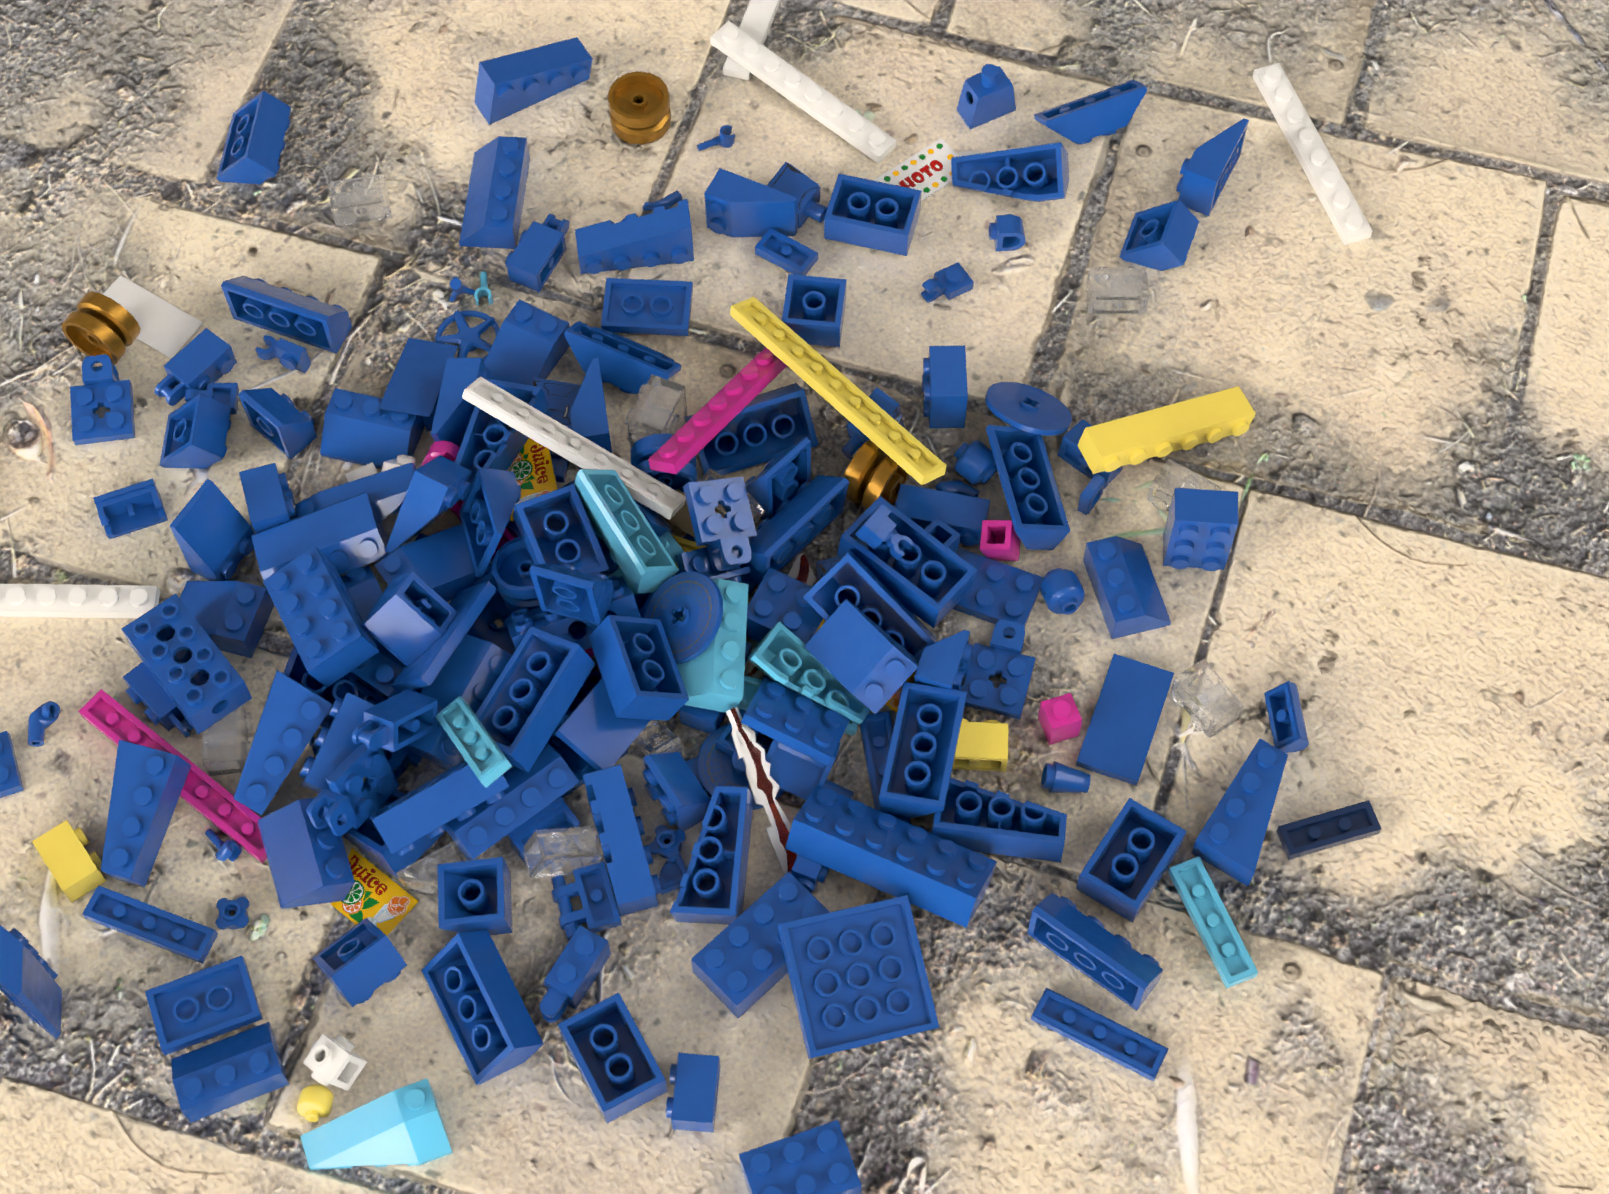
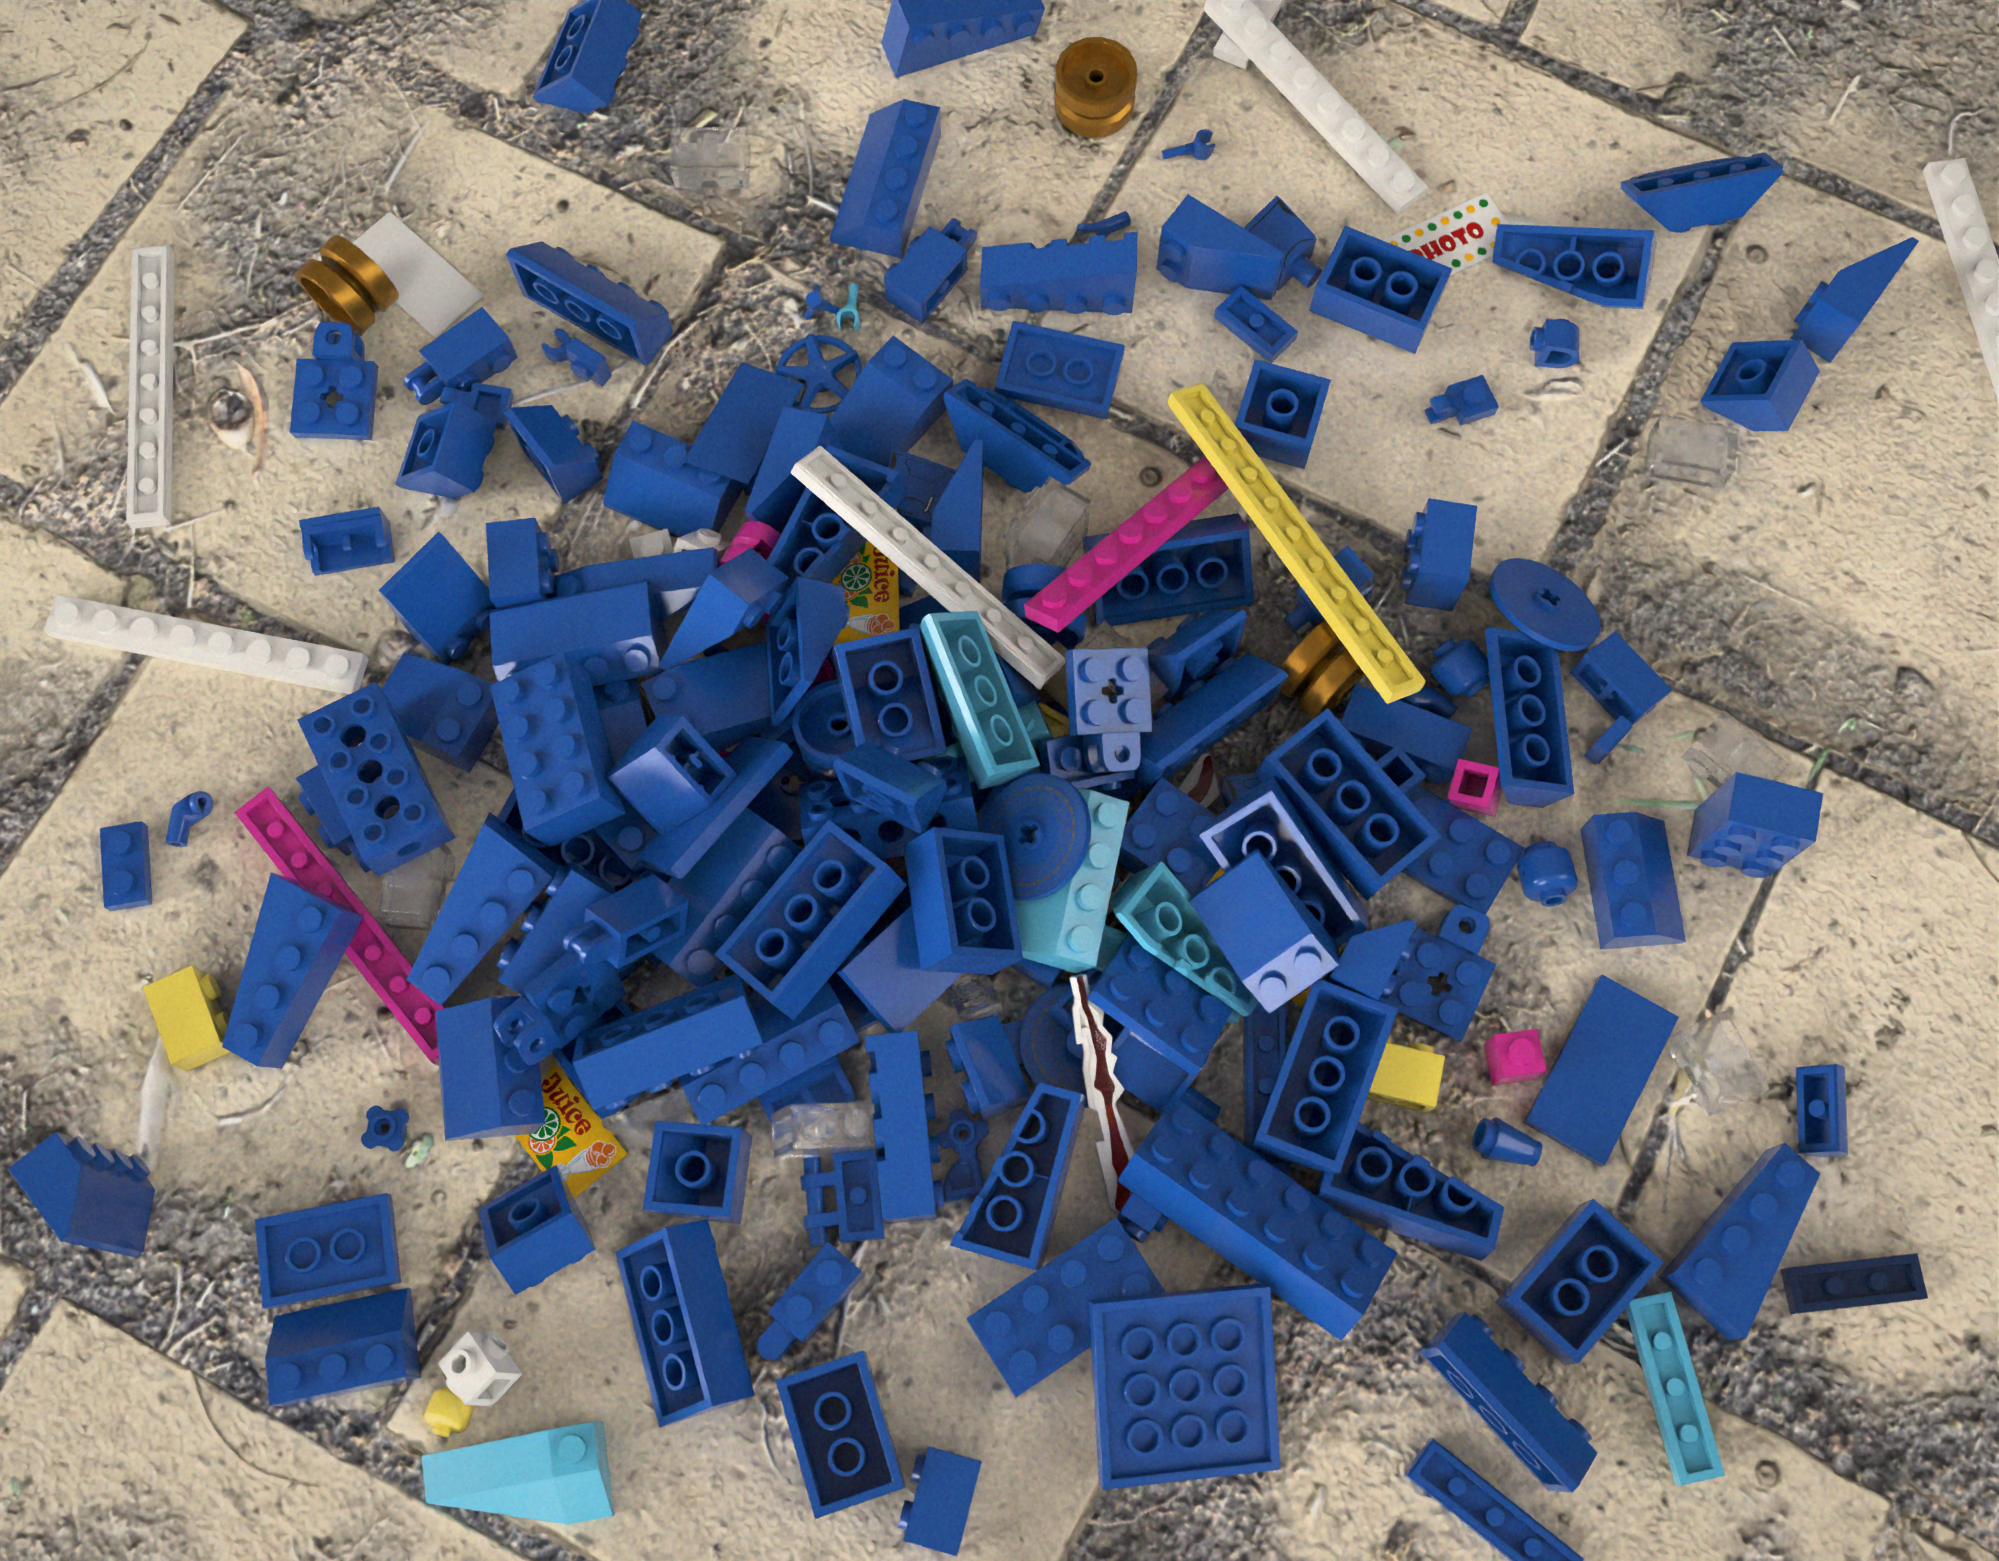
camera: 10 degrees right, 10 degrees up
blue plate [82,885,218,964] -> none
blue hand [205,829,242,862] -> none
medium azure tile [435,696,512,788] -> none
blue piece [855,504,913,560] -> none
blue torso [957,64,1016,130] -> none
light yellow brick [1077,386,1256,474] -> none

